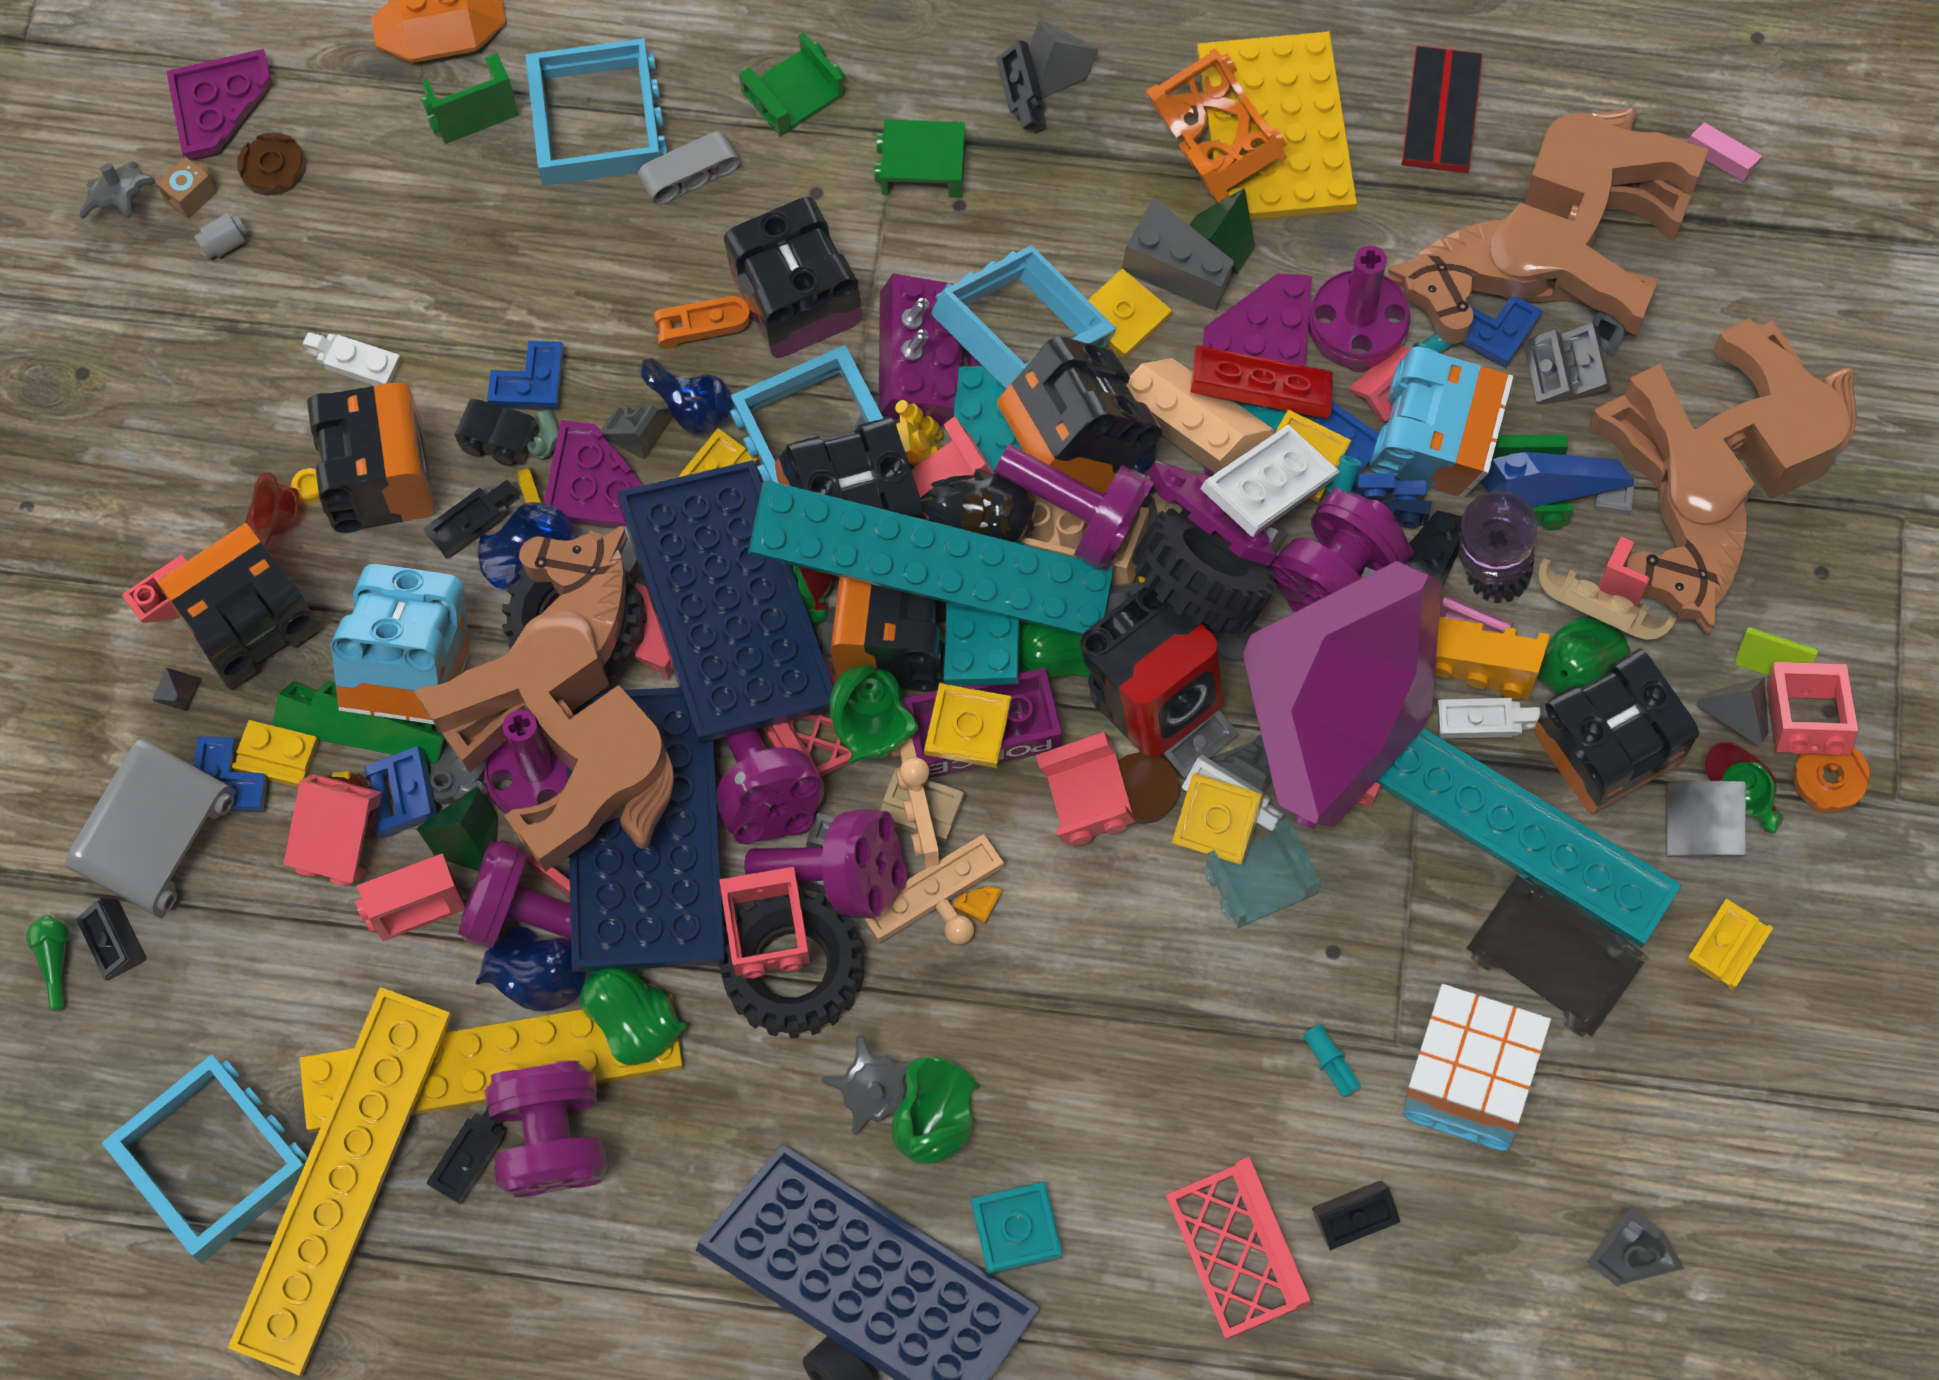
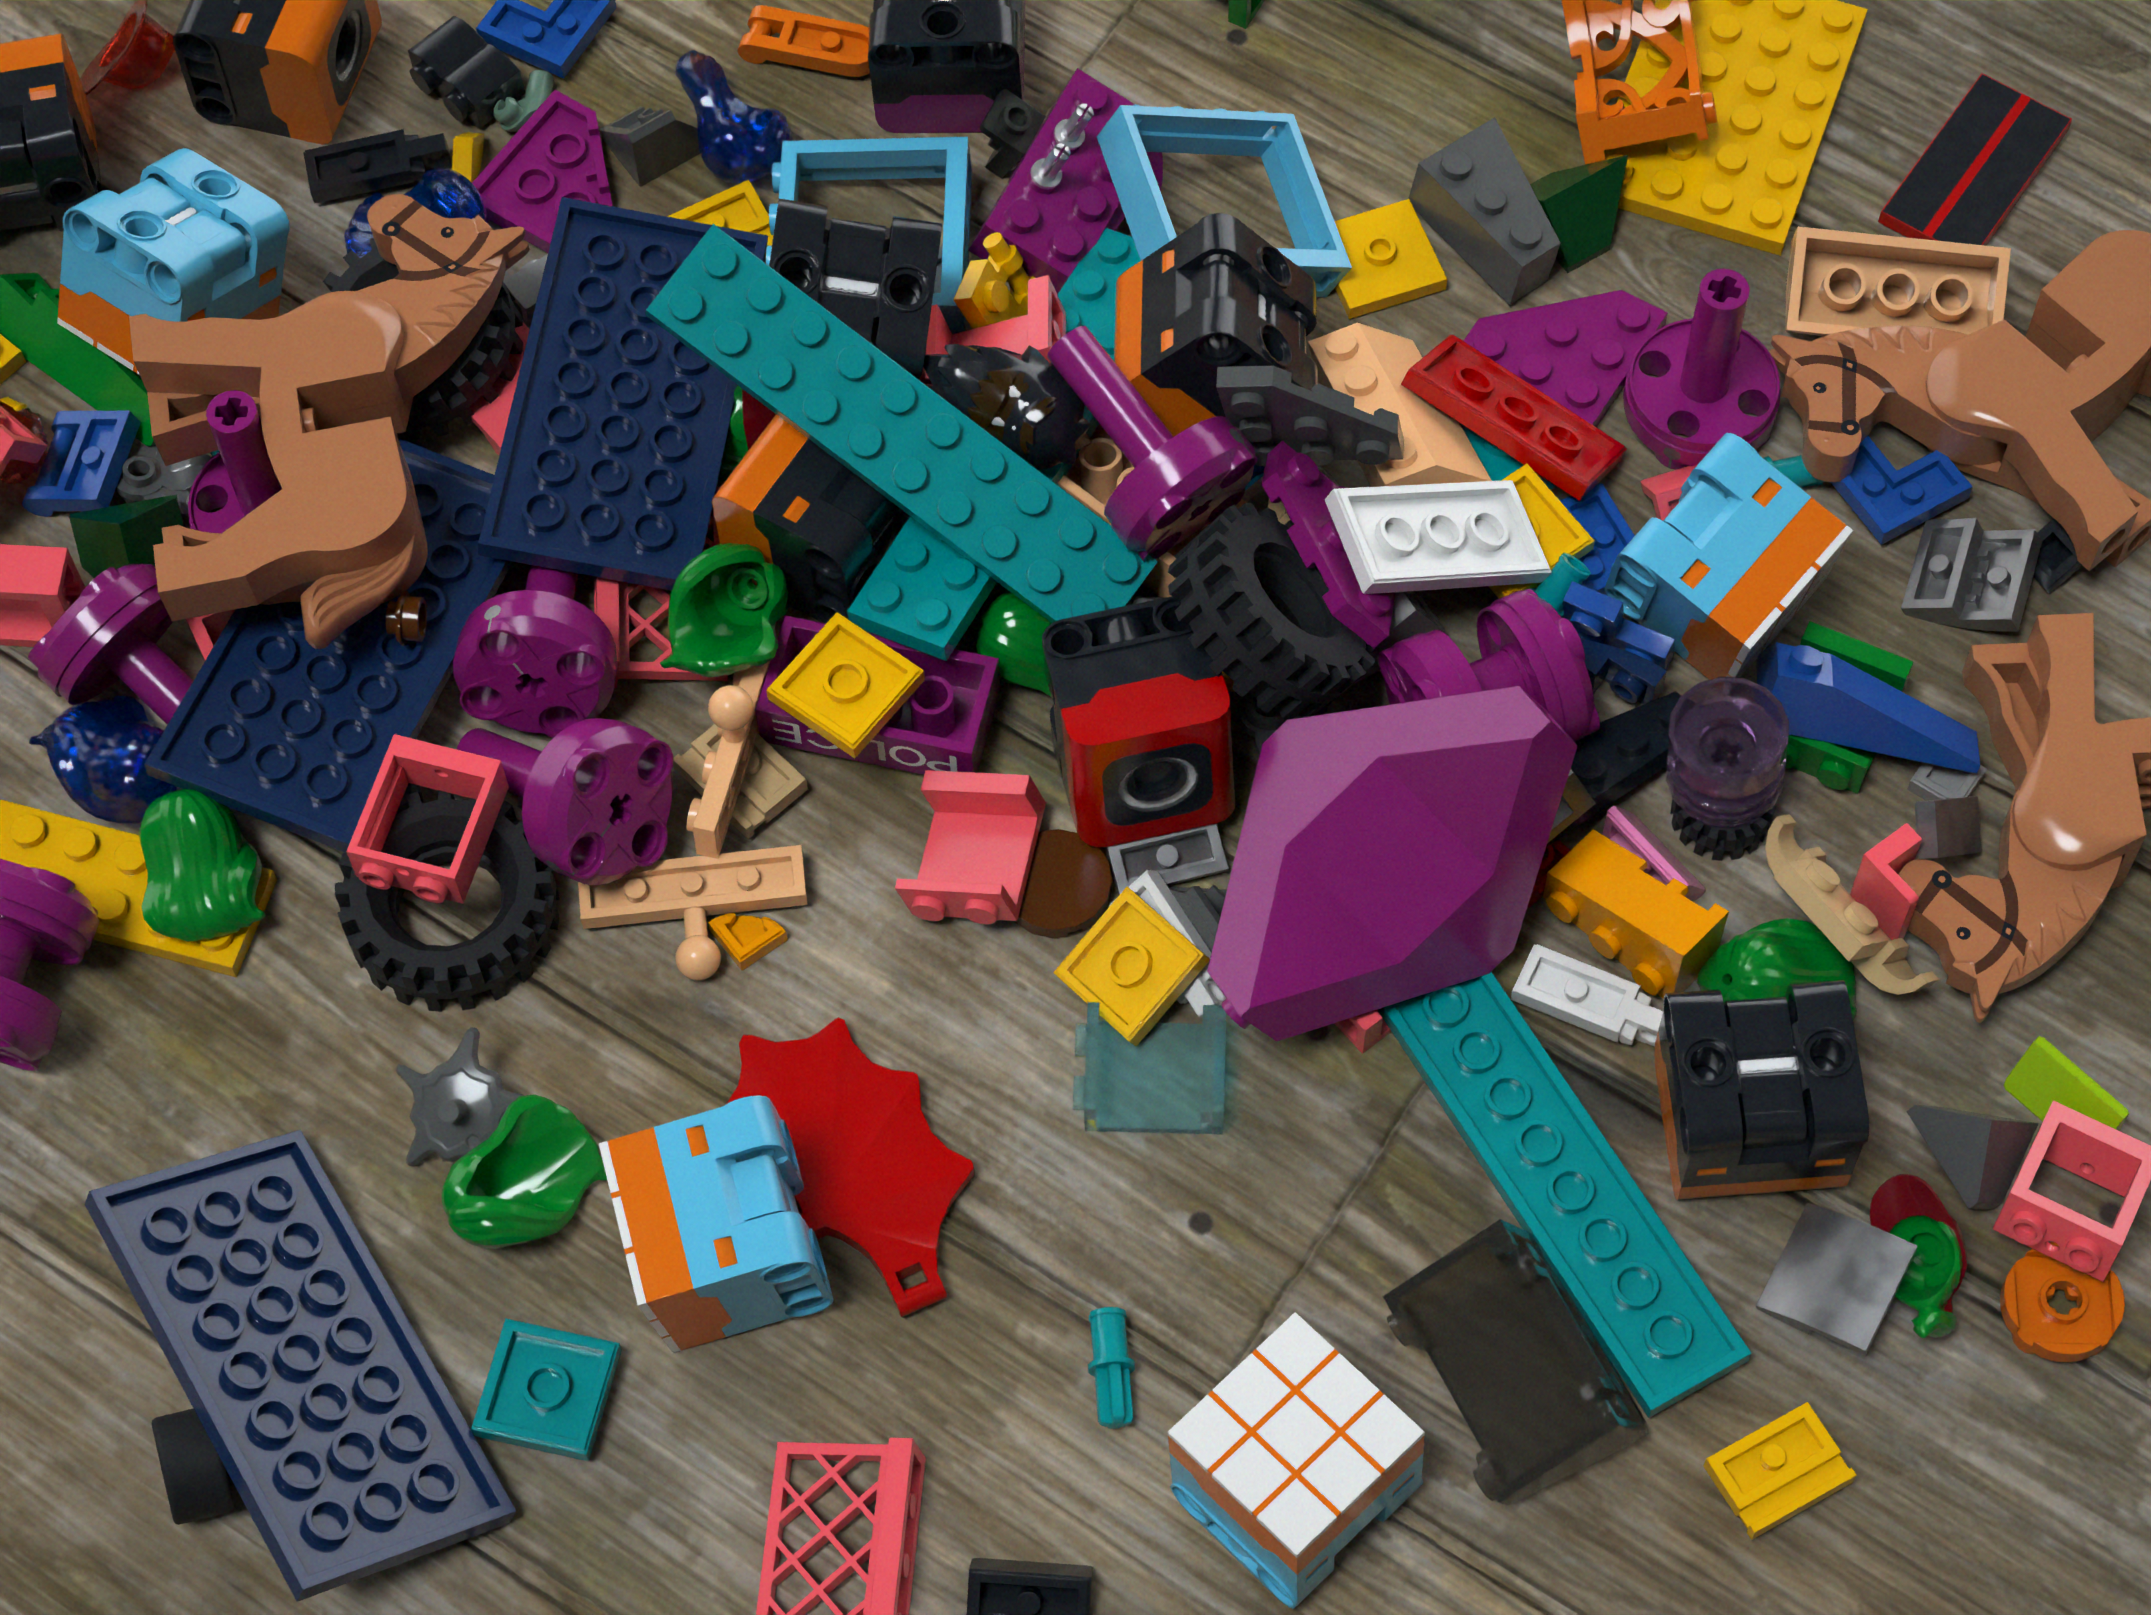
camera: 25 degrees right, 5 degrees down
none -> reddish brown plate [386,591,427,646]
none -> medium azure piece [599,1095,833,1353]
none -> red animal [727,1017,975,1317]
none -> pearl dark grey bracket [979,89,1046,178]
none -> dark grey plate [1216,366,1404,466]
none -> light nougat slope [1785,226,2011,336]
none -> flat silver tile [1915,796,1981,859]

